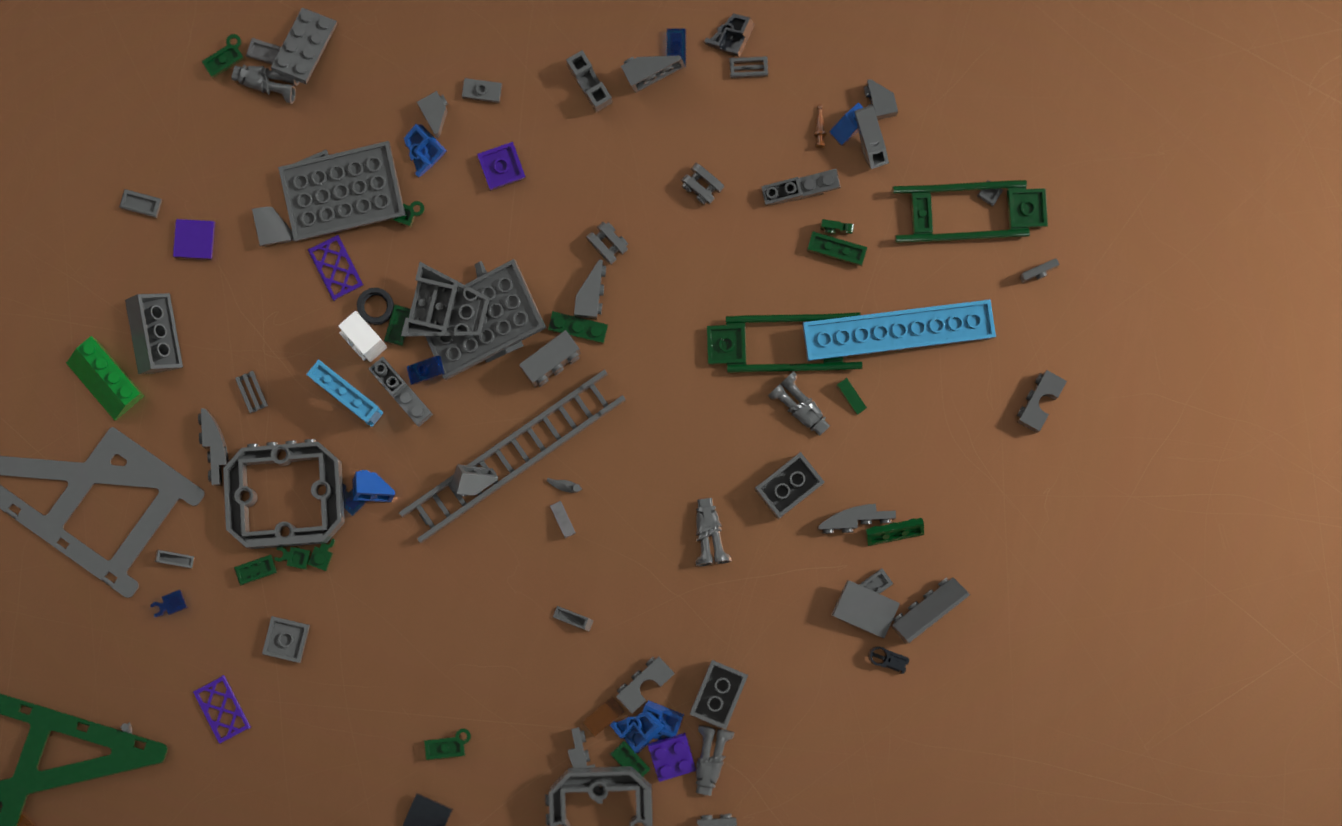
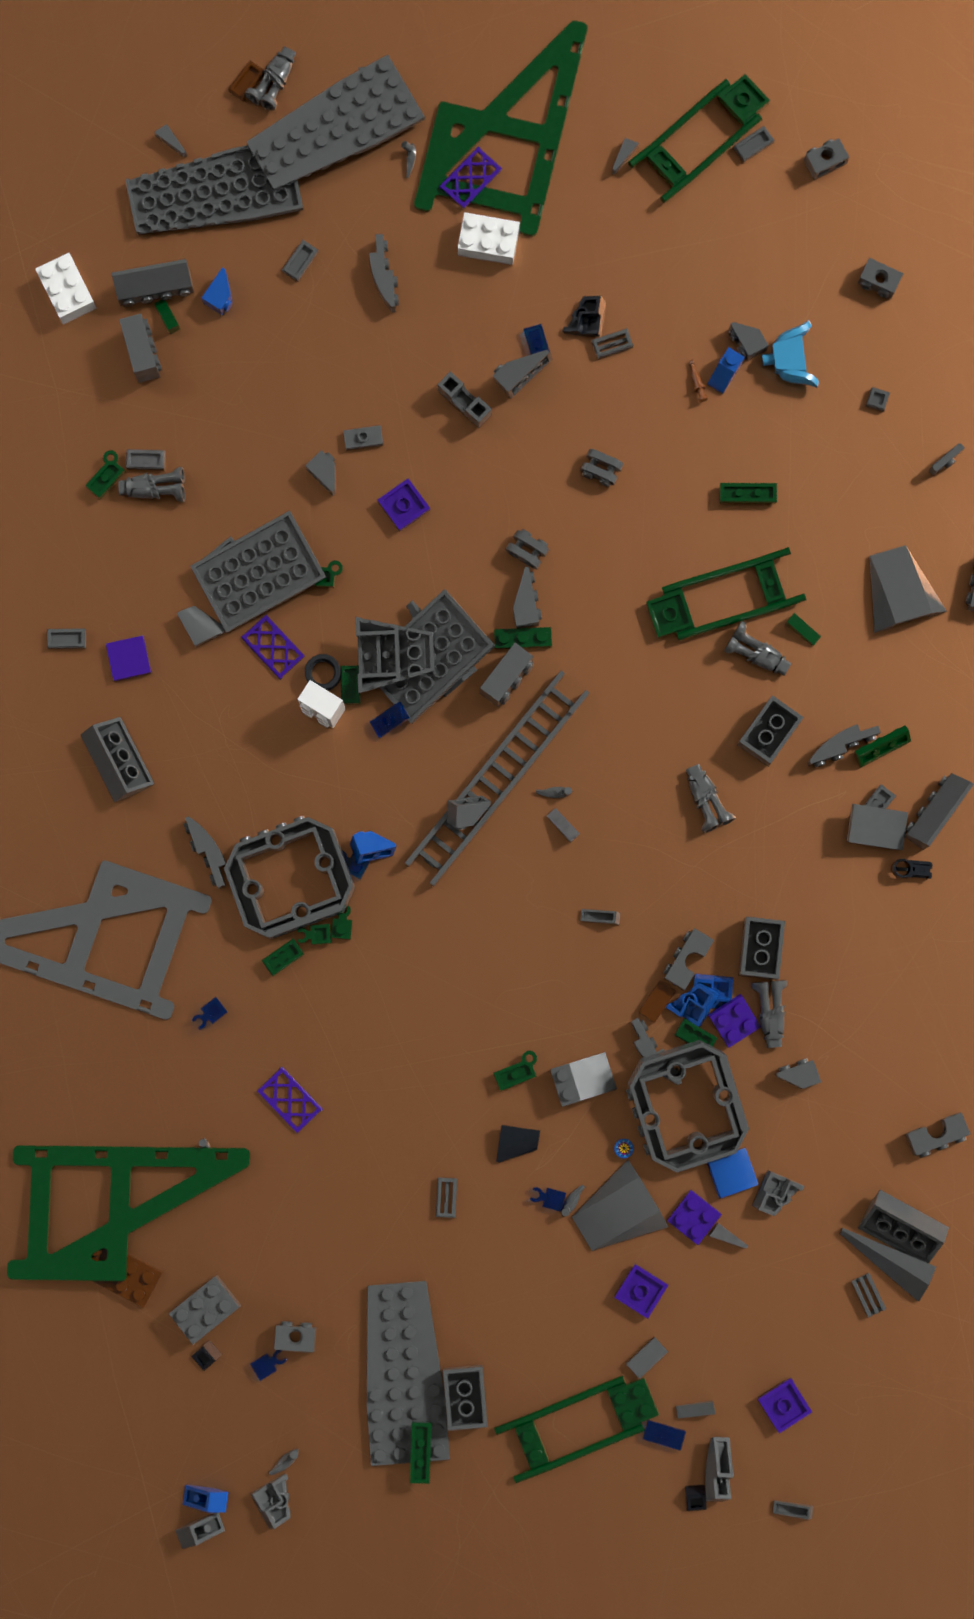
camera: 15 degrees left, 0 degrees up
green slope [66,336,144,421] -> none
dark grey piece [154,550,194,568] -> none
dark grey tile [235,371,268,414] -> none
dark grey plate [262,616,310,663] -> none
dark grey plate [271,8,337,84] -> none
dark azure fence [306,359,383,427] -> none
dark grey slope [369,357,433,427] -> none
blue slope [404,124,447,177] -> none
dark grey slope [761,169,841,205] -> none
dark azure plate [802,299,996,361] -> none
dark green plate [820,219,854,235] -> none
dark grey slope [854,105,889,169] -> none
dark green plate [892,180,1048,243] -> none
none -> slope [550,1052,617,1107]
none -> dark azure torso [762,320,819,388]
none -> dark grey brick [858,258,903,299]
none -> dark grey wedge [869,545,947,633]

